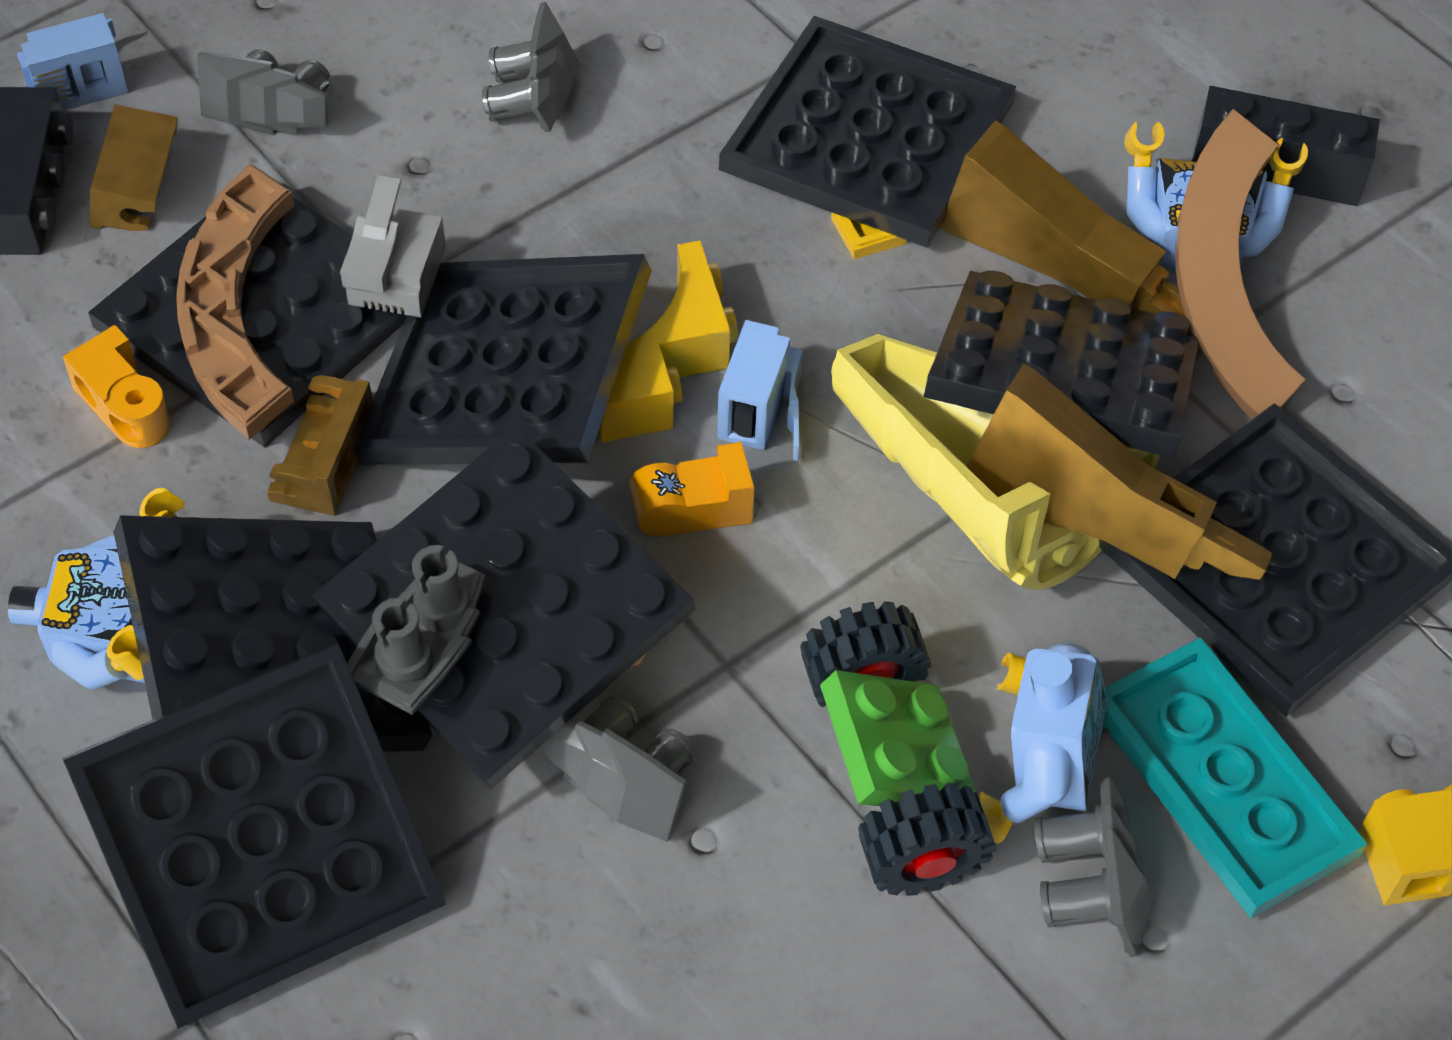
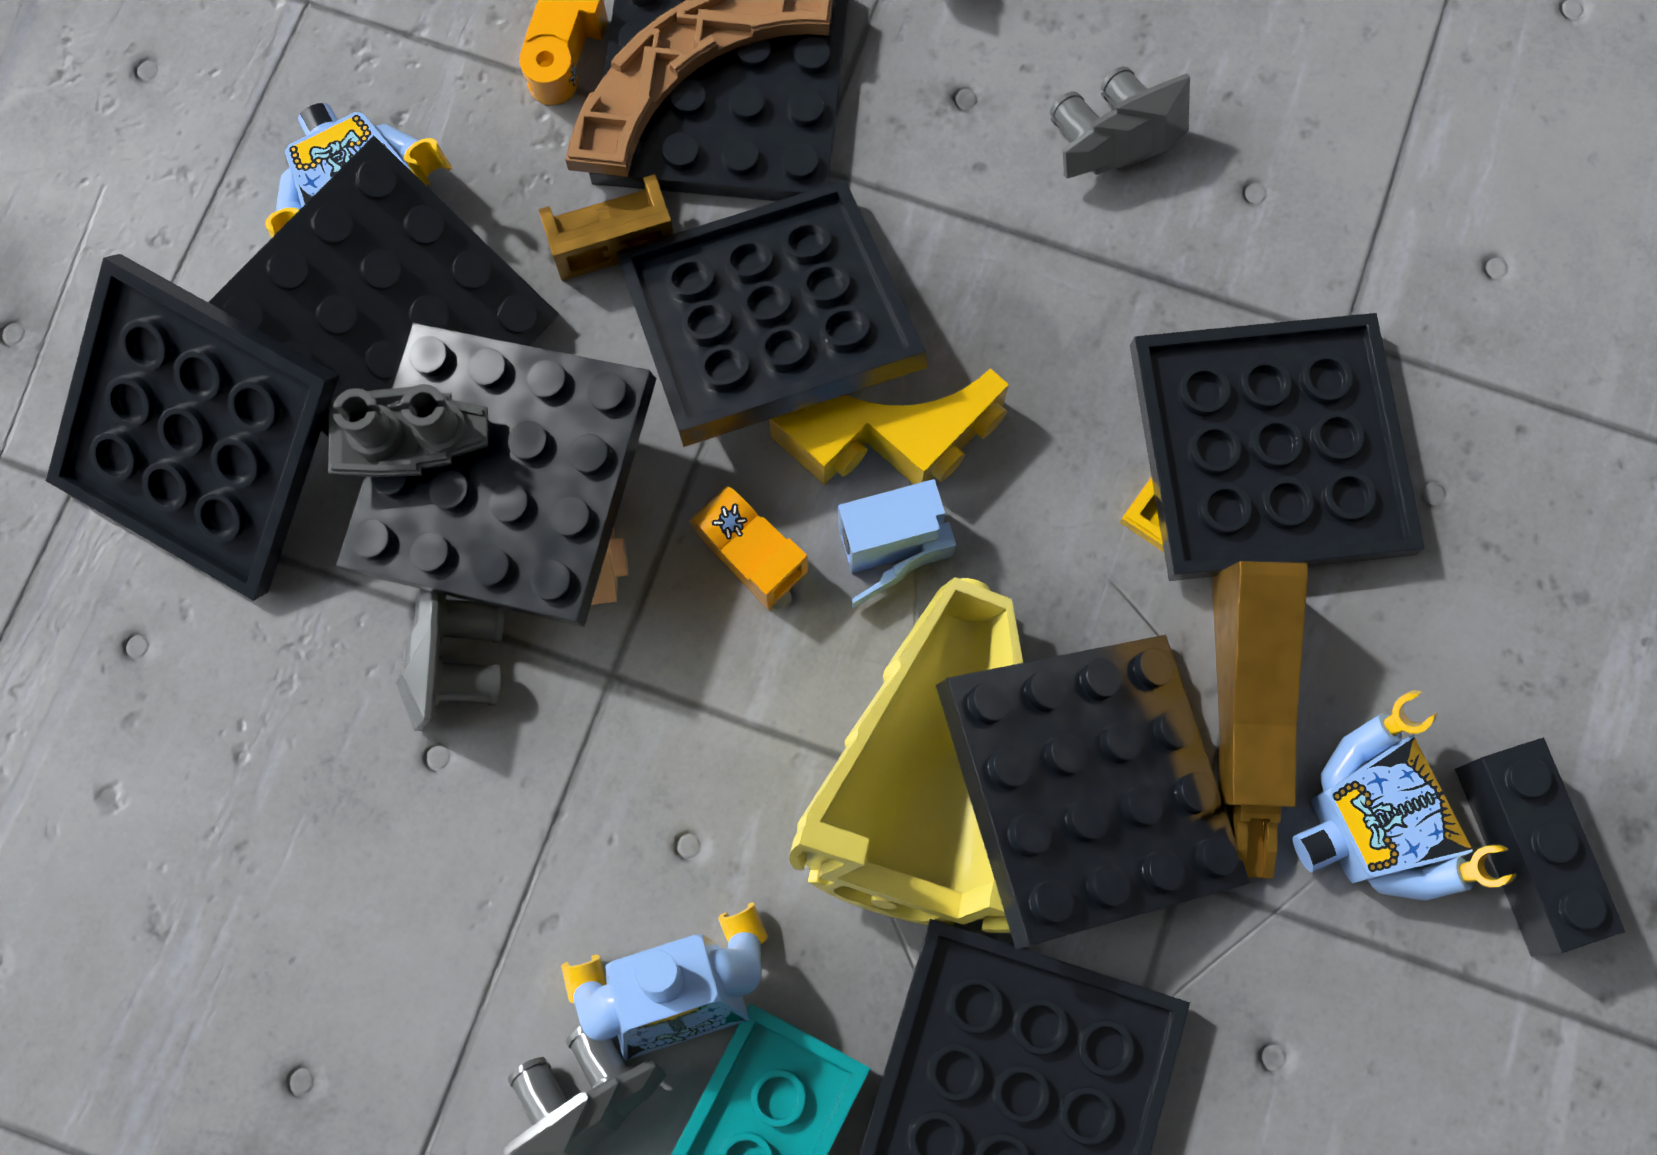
camera: 60 degrees right, 20 degrees up
light grey piece [340,175,446,317] -> none
plate [800,601,996,896] -> none
pearl gold piece [966,364,1272,580] -> none
medium nougat tile [1175,109,1306,419] -> none

